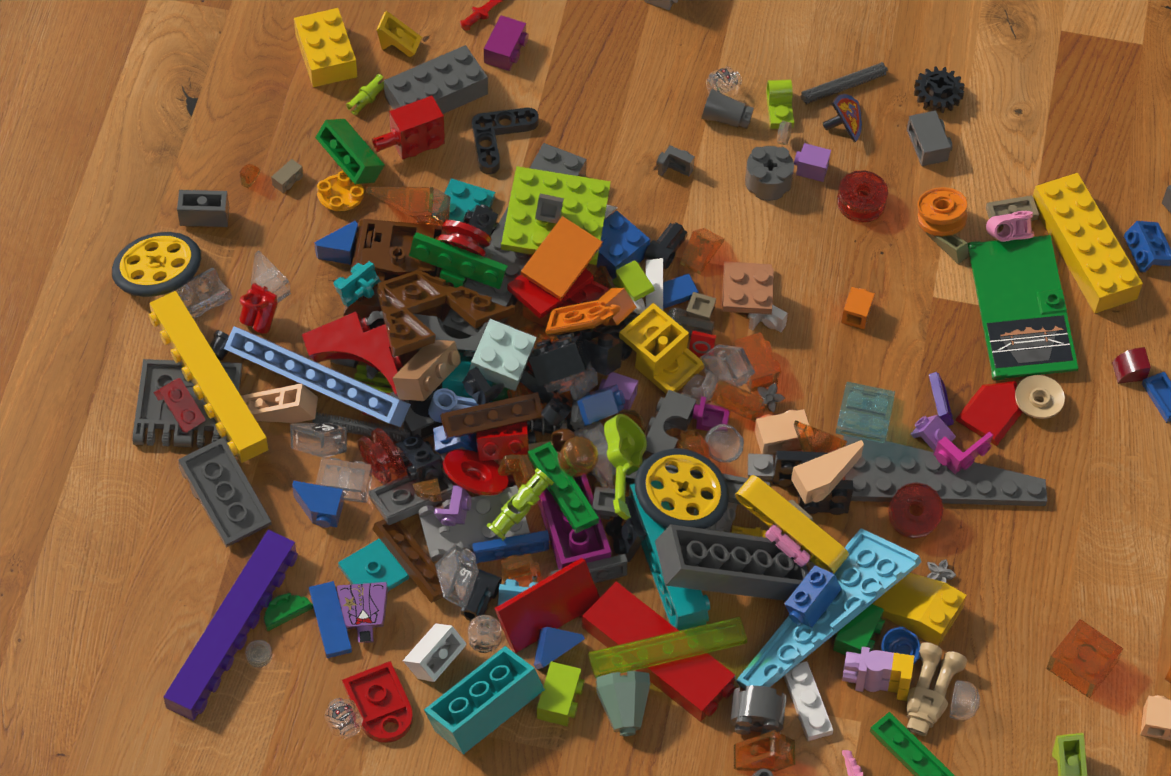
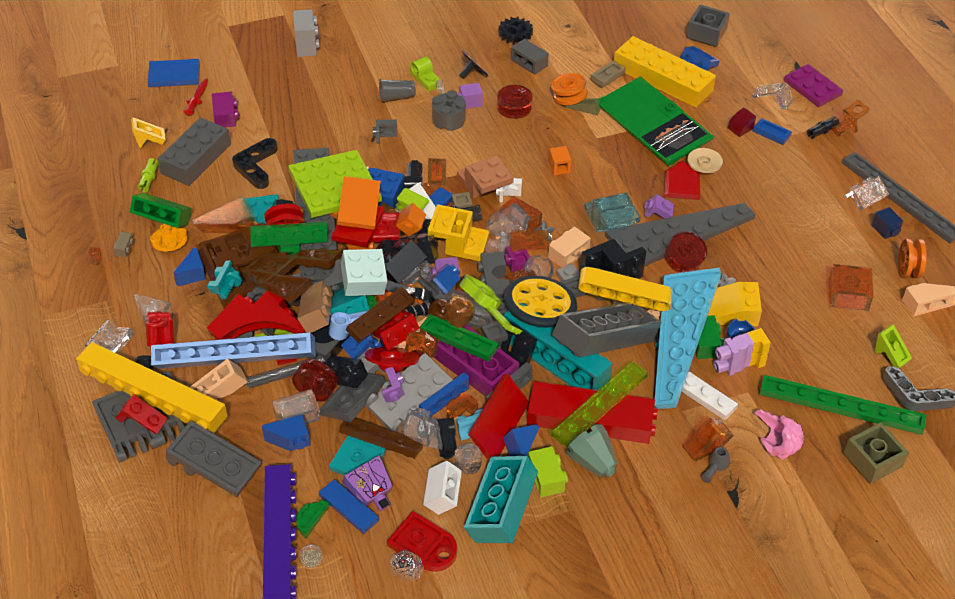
camera: 30 degrees left, 10 degrees down
wedge [112,232,202,297] -> none
dark grey brick [177,190,230,227] -> none
clear slope [290,423,347,458] -> none
yellow brick [294,8,357,87] -> none
red brick [372,96,445,160] -> none
clear orange tile [413,478,442,502] -> none
black plate [462,367,504,405] -> none
lime piece [486,468,554,541] -> none
dark grey tile [535,193,564,224] -> none
orange tile [545,300,621,337] -> none
red tile [689,331,717,361] -> none
clear head [706,66,742,97] -> none
dark grey brick [731,685,786,738] -> none
bright pink axle [765,525,811,567] -> none
blue brick [785,565,842,628] -> none
light nougat slope [791,440,864,504] -> none
clear orange slope [793,420,847,454] -> none
dark grey axle [800,62,888,104] -> none
tan piece [907,643,967,736] -> none
tile [929,372,954,426] -> none
dark pink bracket [933,432,993,474] -> none
clear hair [950,680,981,721] -> none
bright pink piece [986,211,1034,242] -> none

